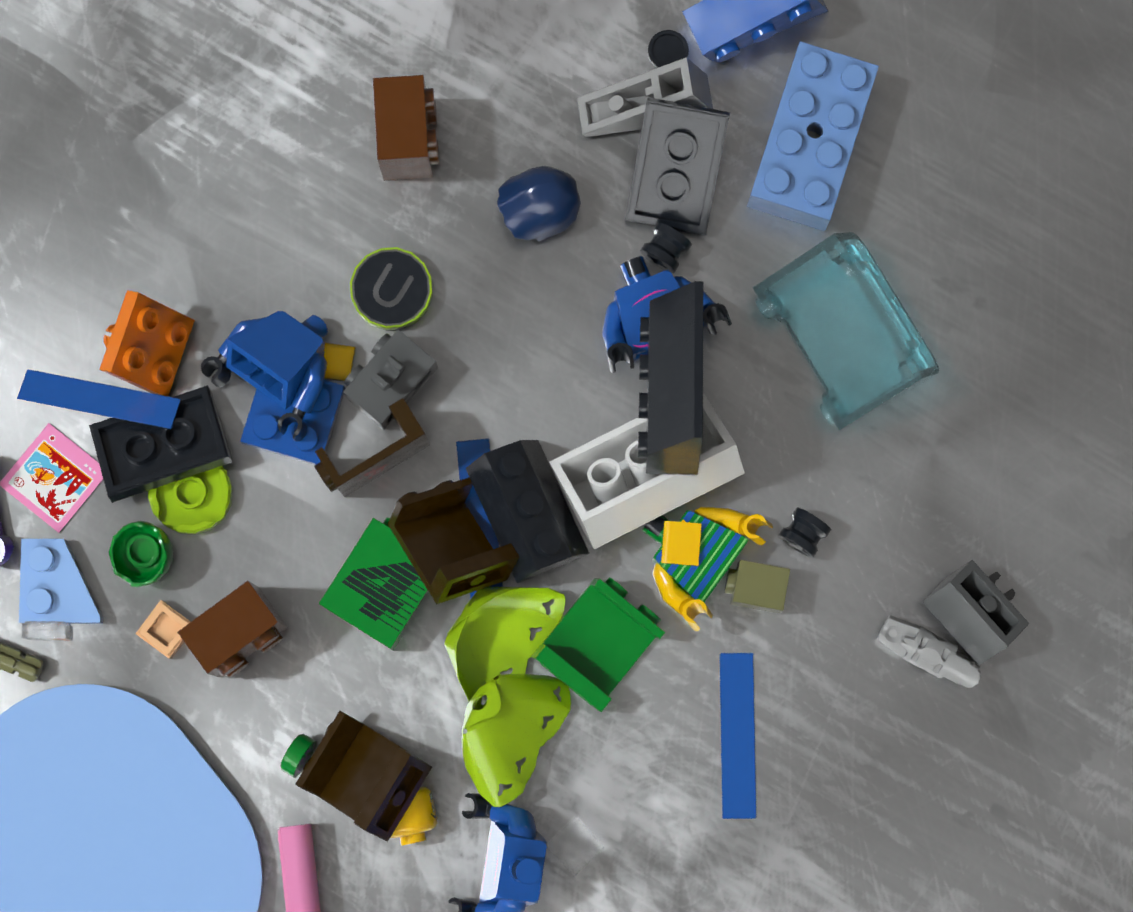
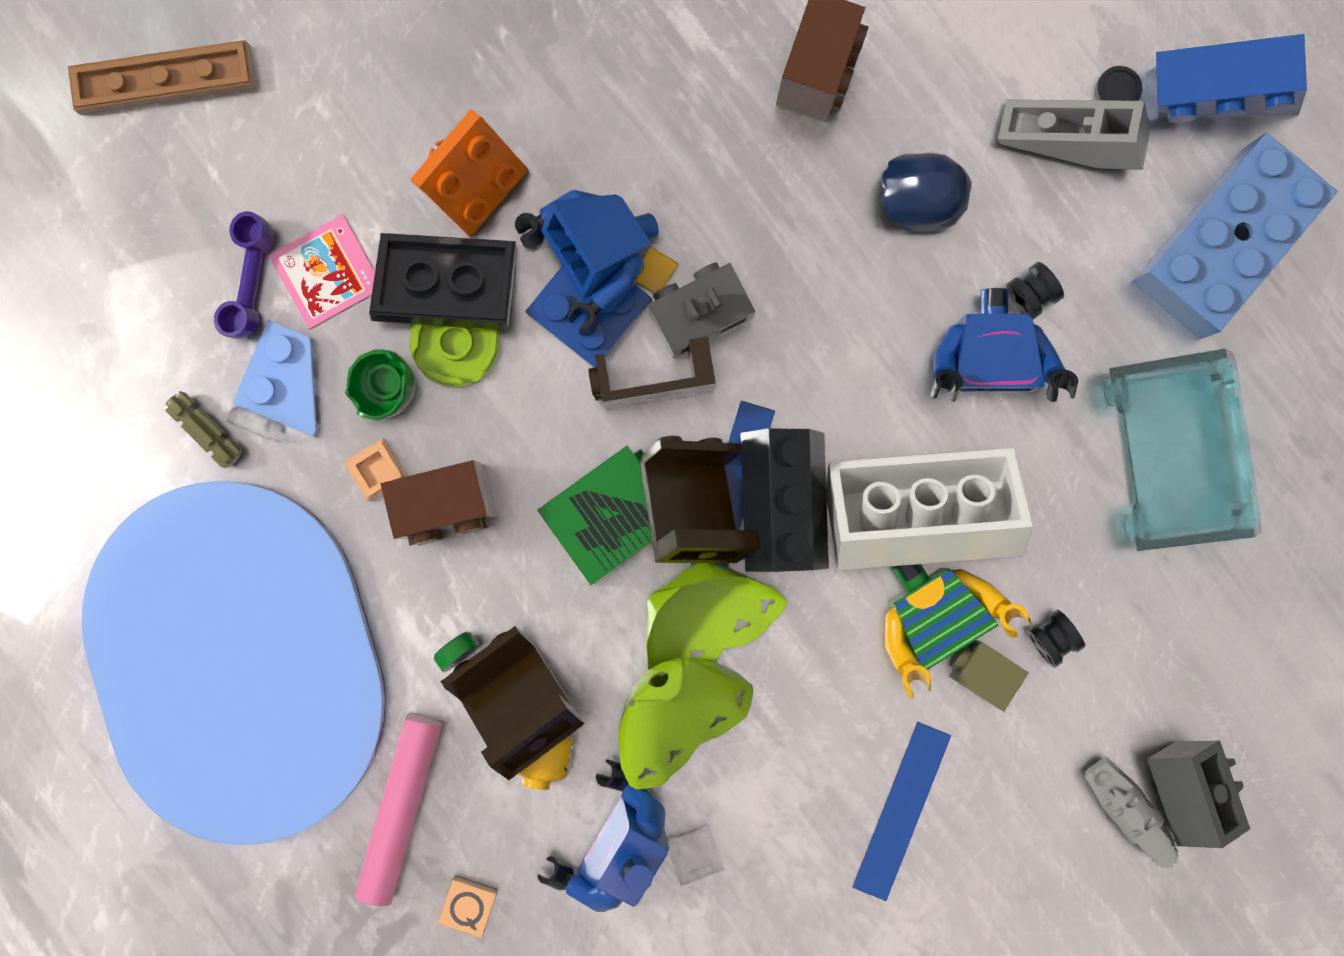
camera: 25 degrees right, 5 degrees up
blue sticker [17,369,180,429] -> none
black tile [350,247,433,331] -> none
green panel [531,577,665,712] -> none
tile [625,97,730,235] -> none
black slope [638,281,704,475] -> none
yellow piece [661,521,702,566] -> none

